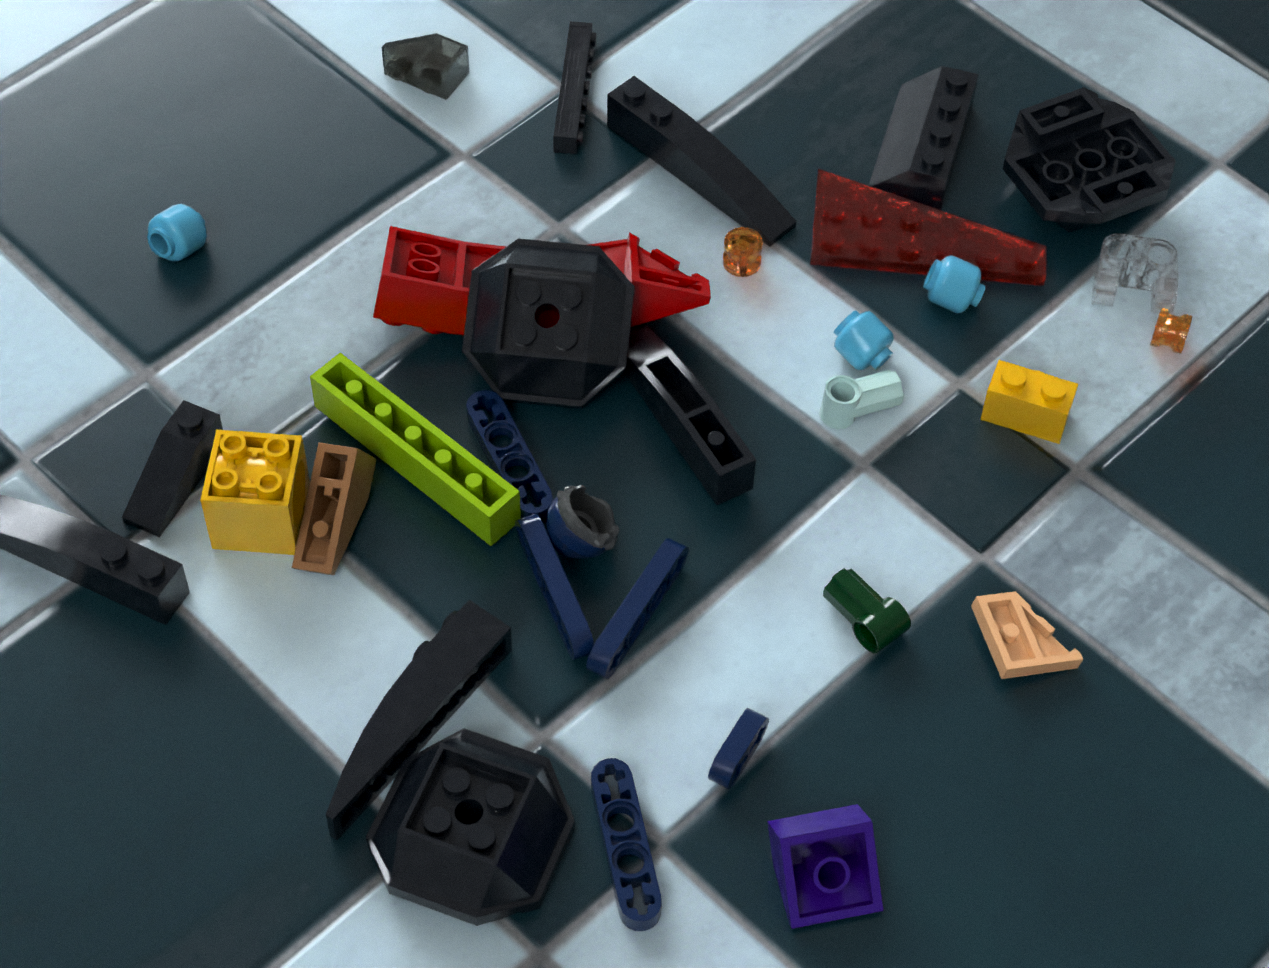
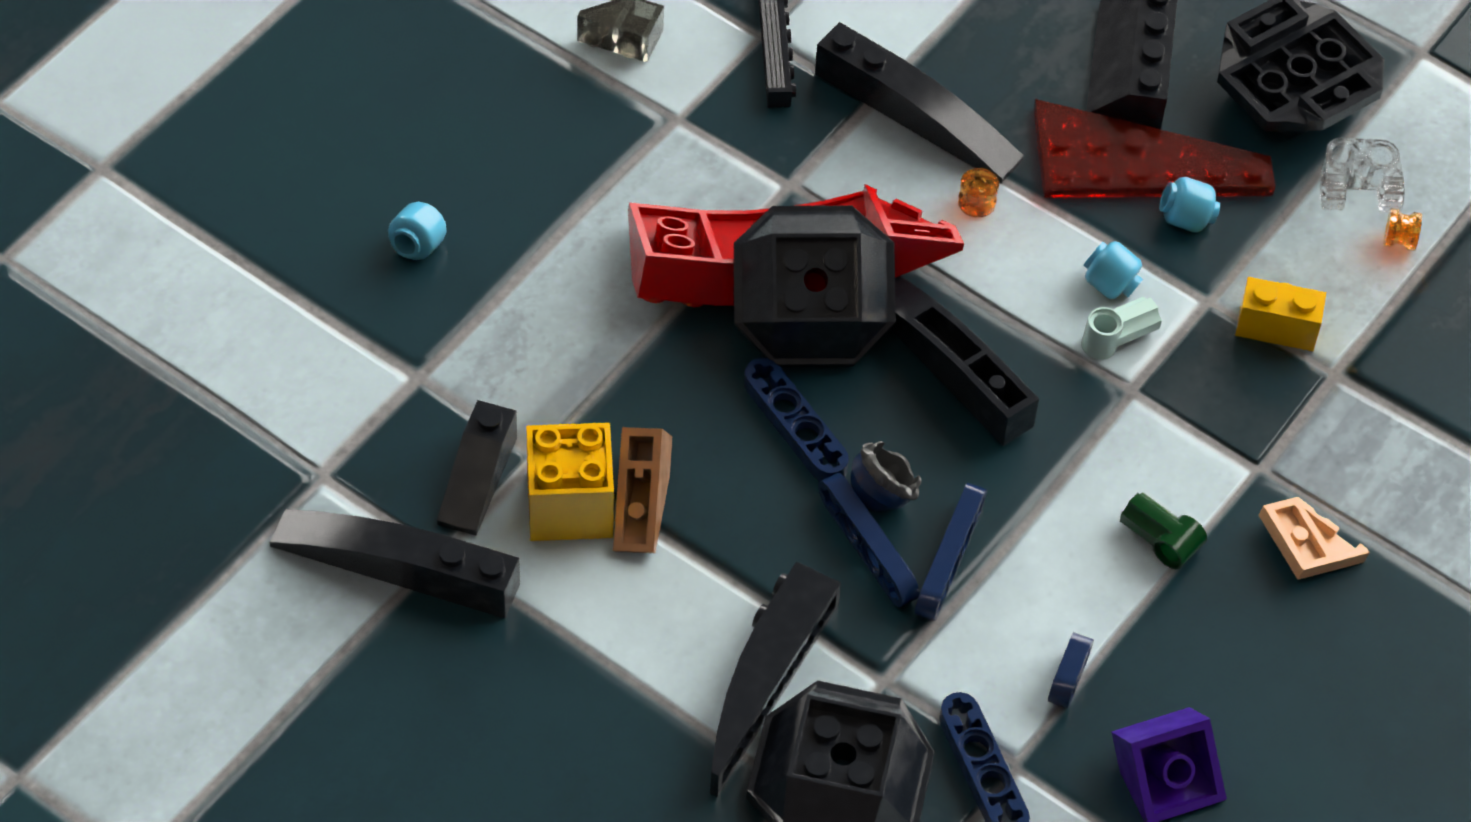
camera: 10 degrees left, 0 degrees up
lime brick [310,352,521,546] -> none

